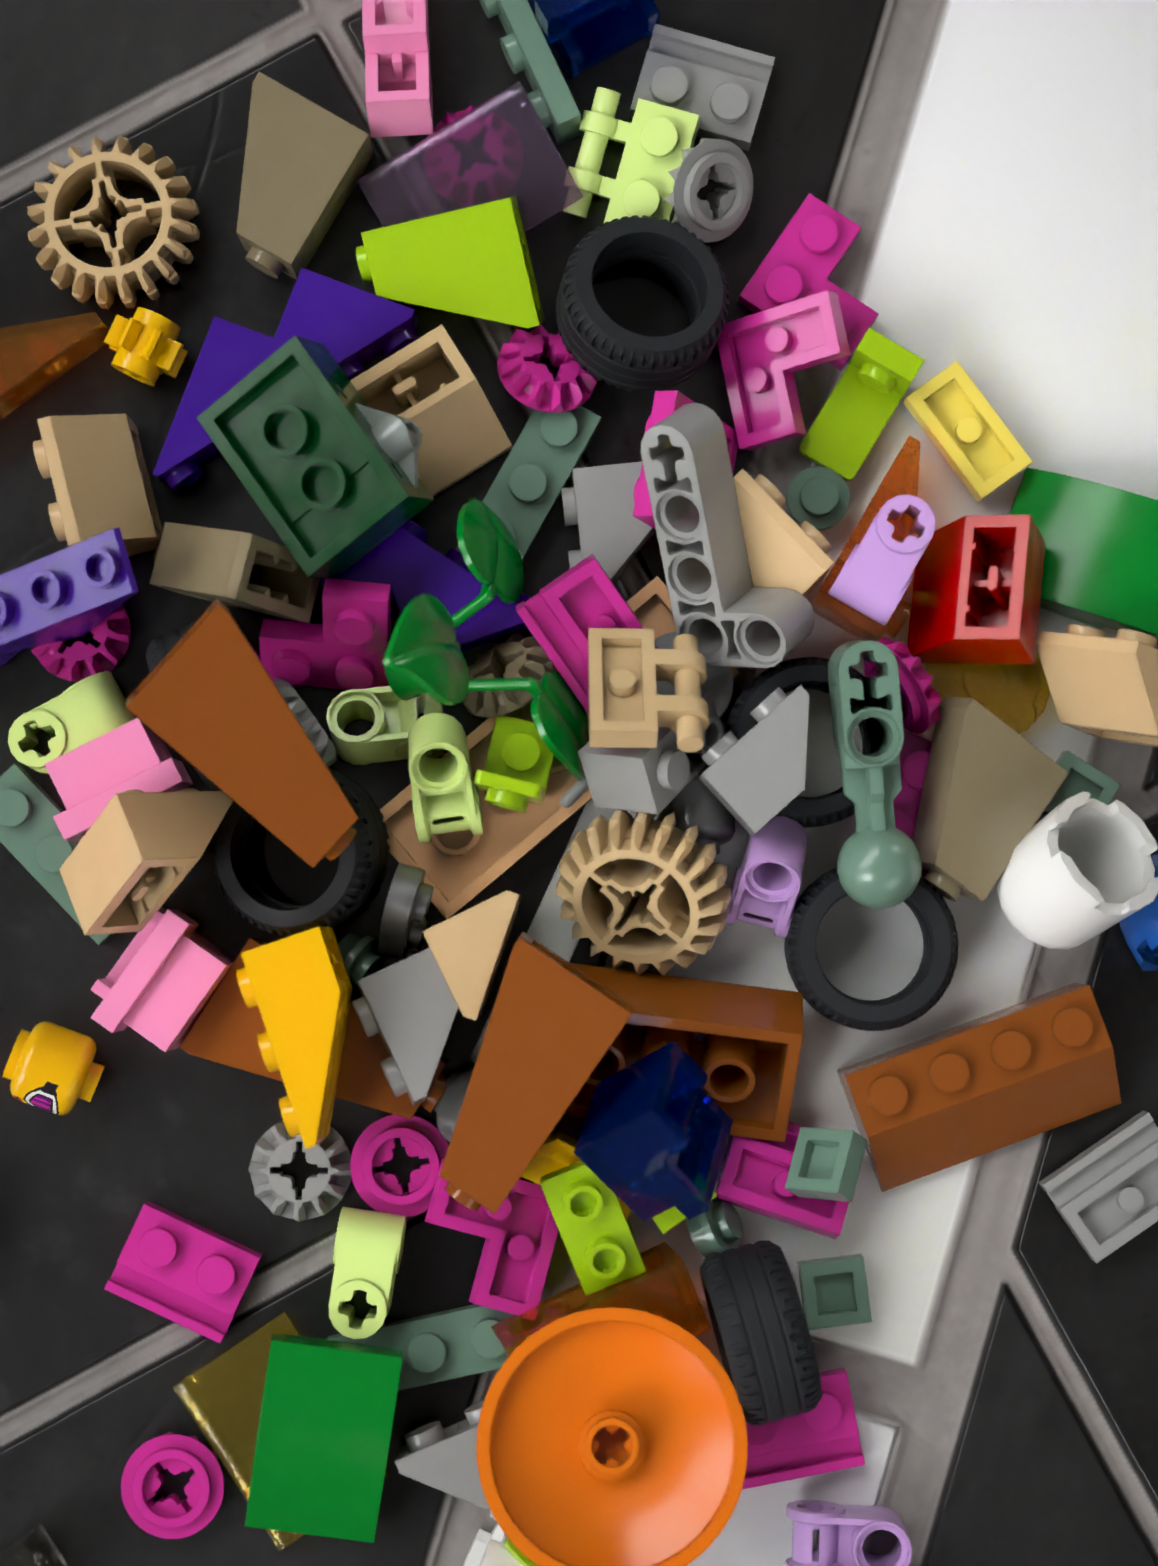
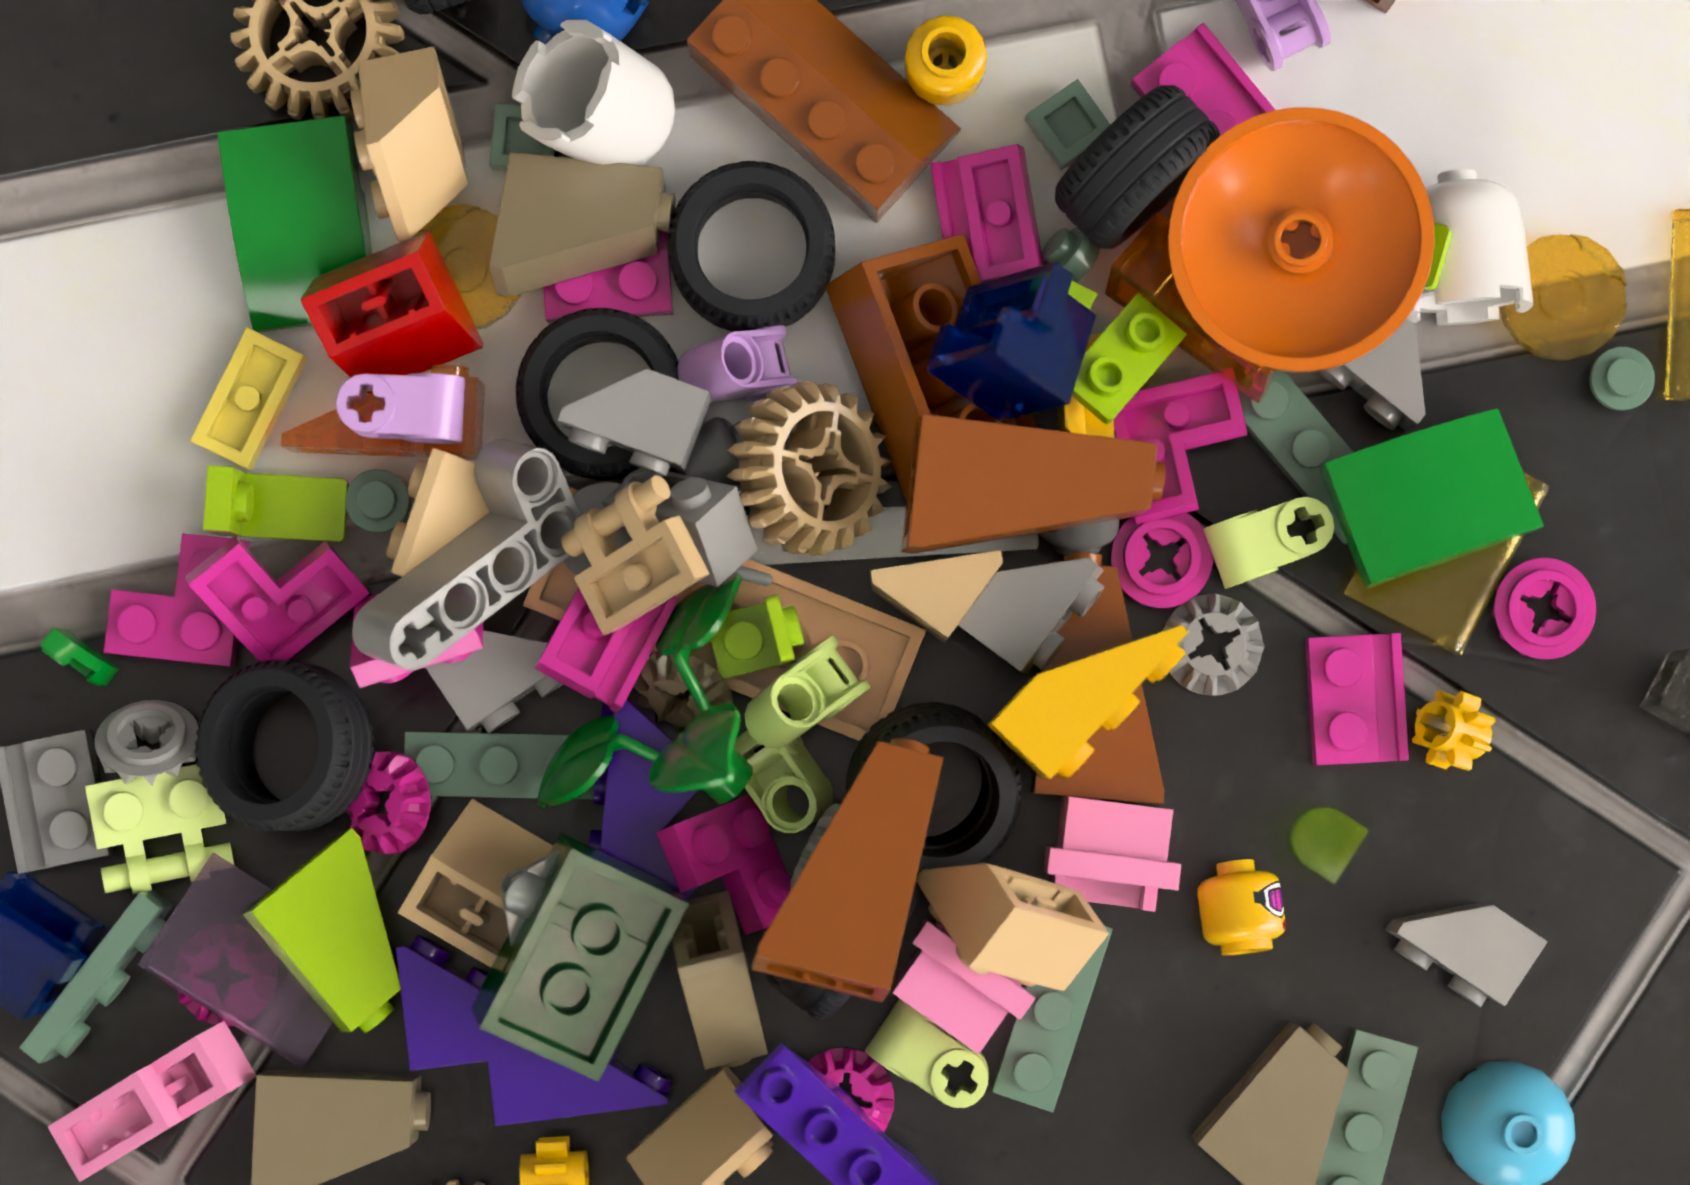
camera: 120 degrees left, 0 degrees up
sand green plate [338,932,383,992] -> none
flat silver plate [378,863,434,960] -> none
sand green plate [785,1127,867,1202] -> none
sand green beam [828,640,922,909] -> none
dark pink gear [864,637,941,734] -> none
none -> green tile [40,628,119,686]
none -> yellow head [904,15,988,106]
none -> clear neon green tile [1290,807,1369,884]
none -> yellow gear [1412,690,1496,771]

